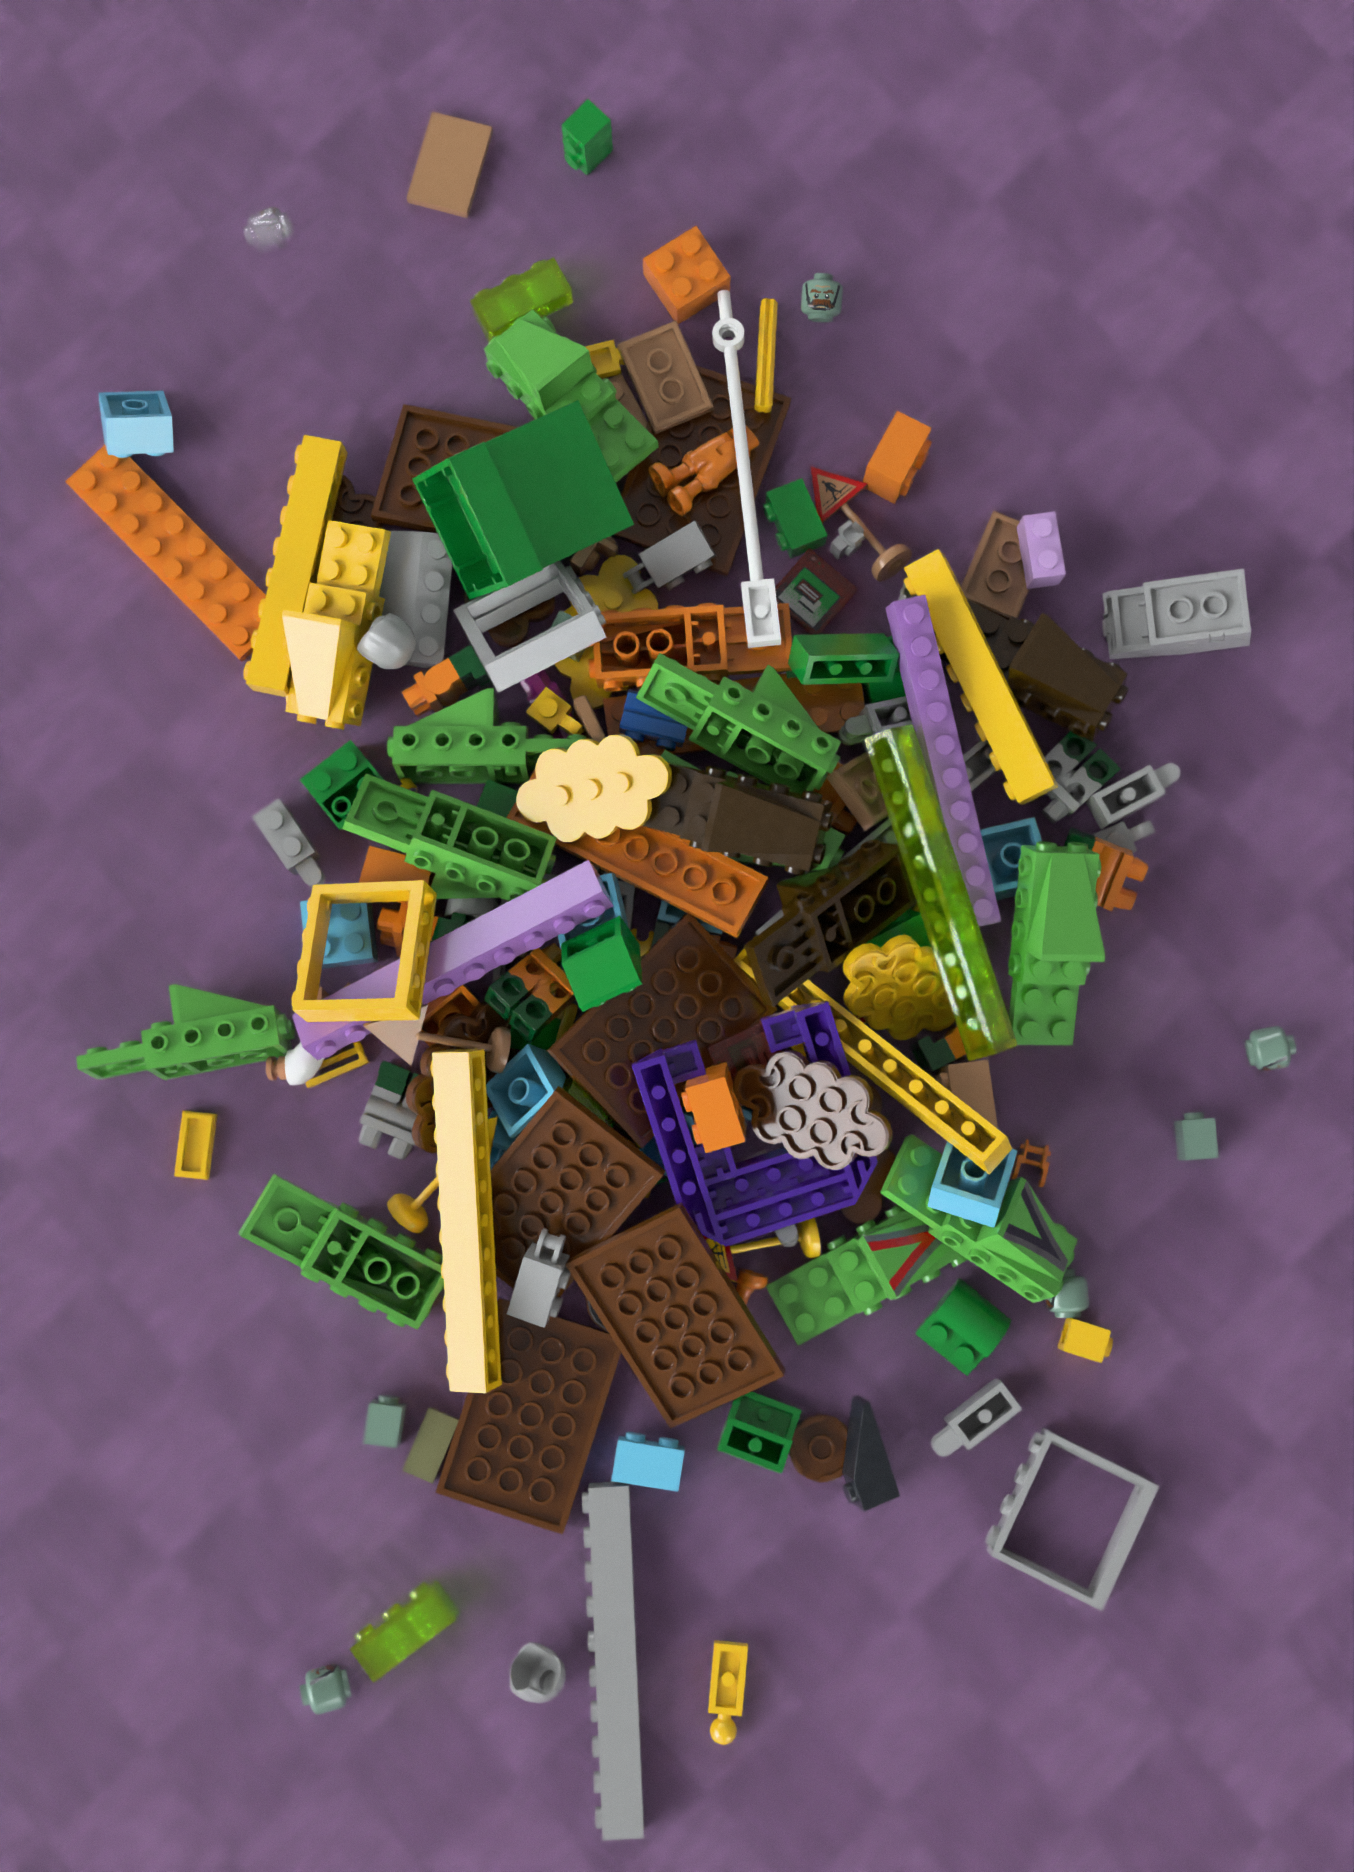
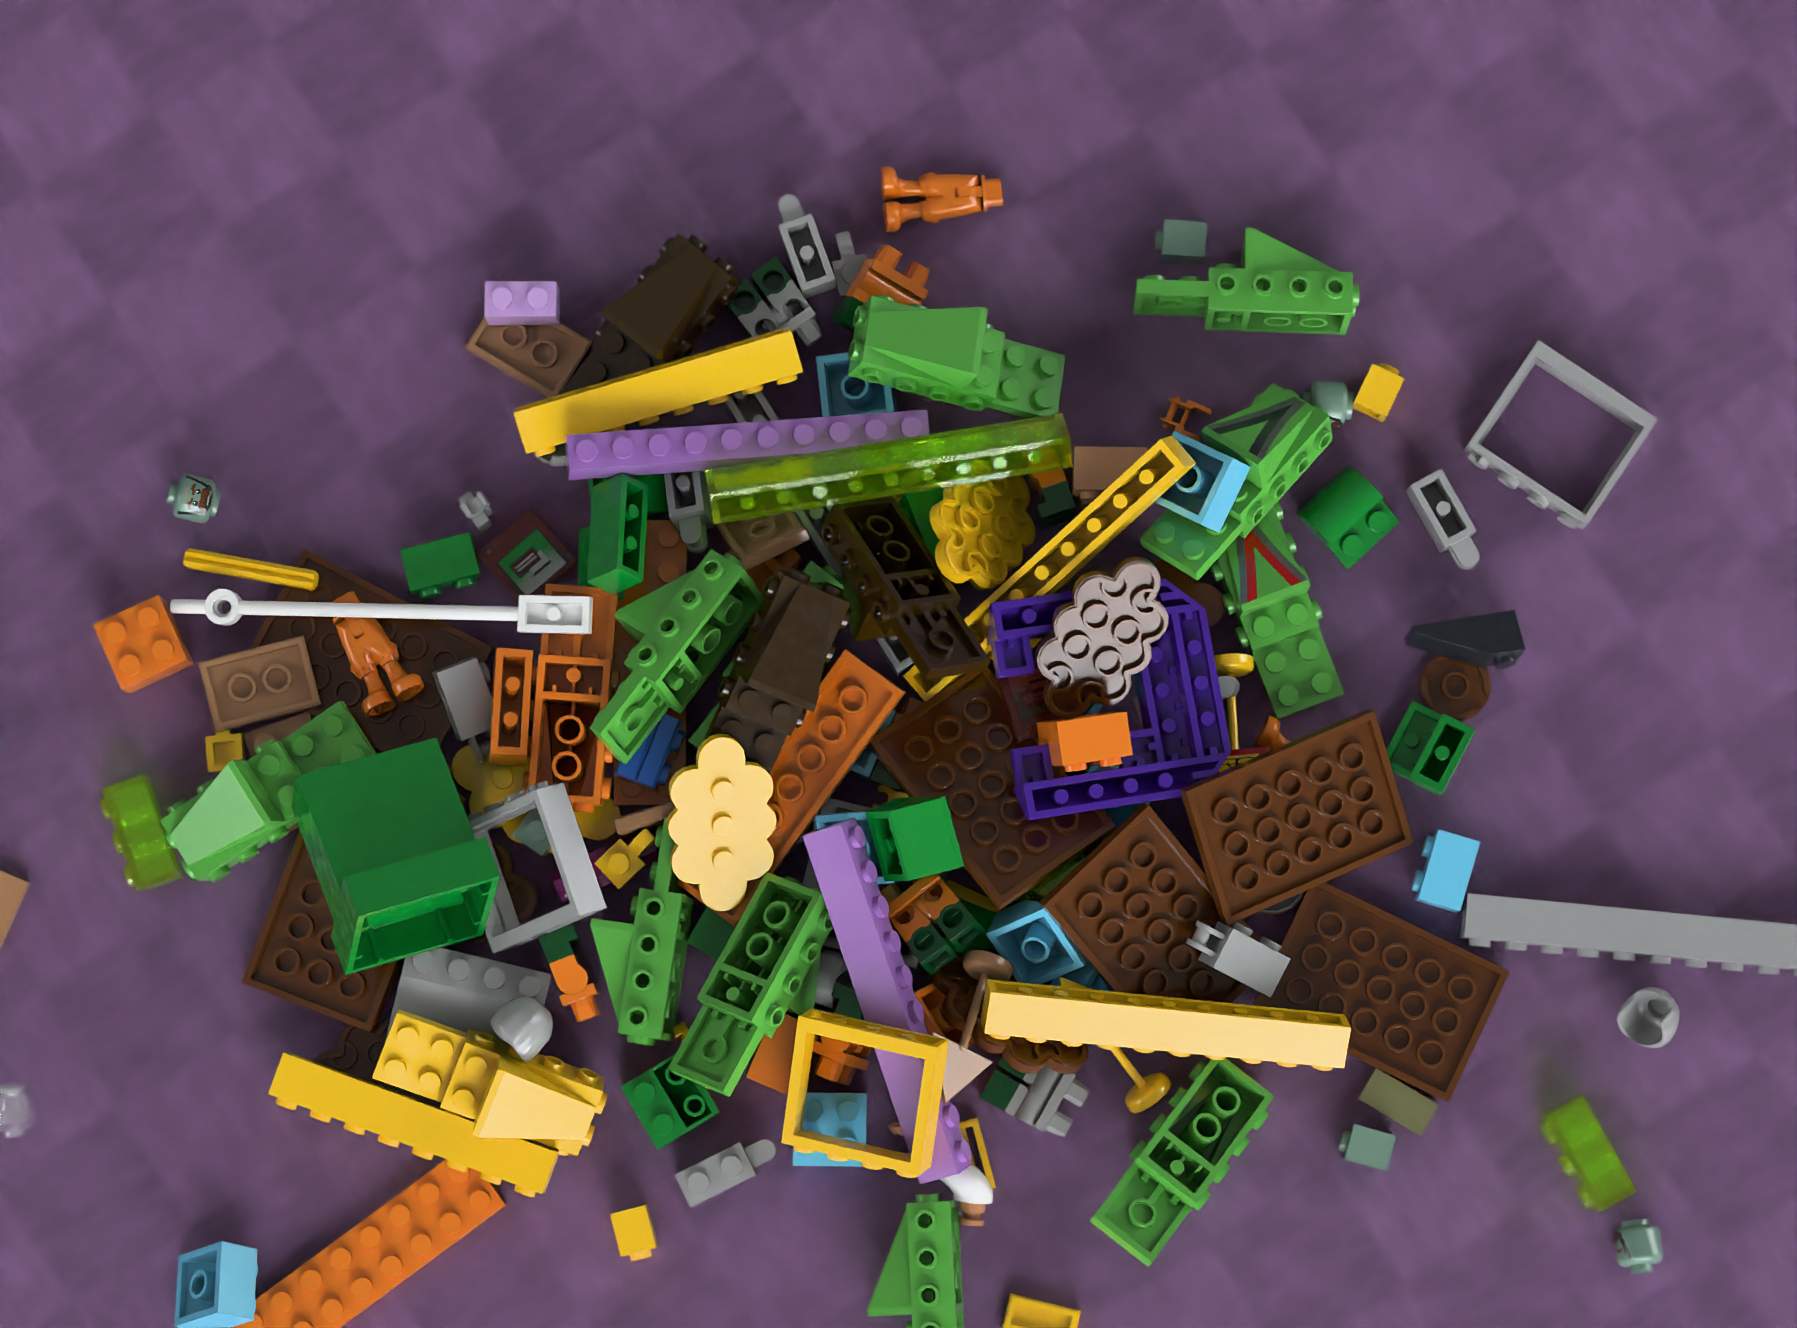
camera: 80 degrees left, 0 degrees up
yellow plate [708,1640,748,1745] -> none
medium nougat piece [810,466,912,582] -> none
orange brick [863,410,933,504] -> none
light grey piece [1102,569,1251,659] -> none
sand green head [1245,1026,1297,1072] -> none
none -> orange brick [488,648,533,767]
none -> yellow brick [610,1204,658,1262]
none -> orange piece [881,166,1003,232]
none -> bright green wedge [1133,228,1359,335]

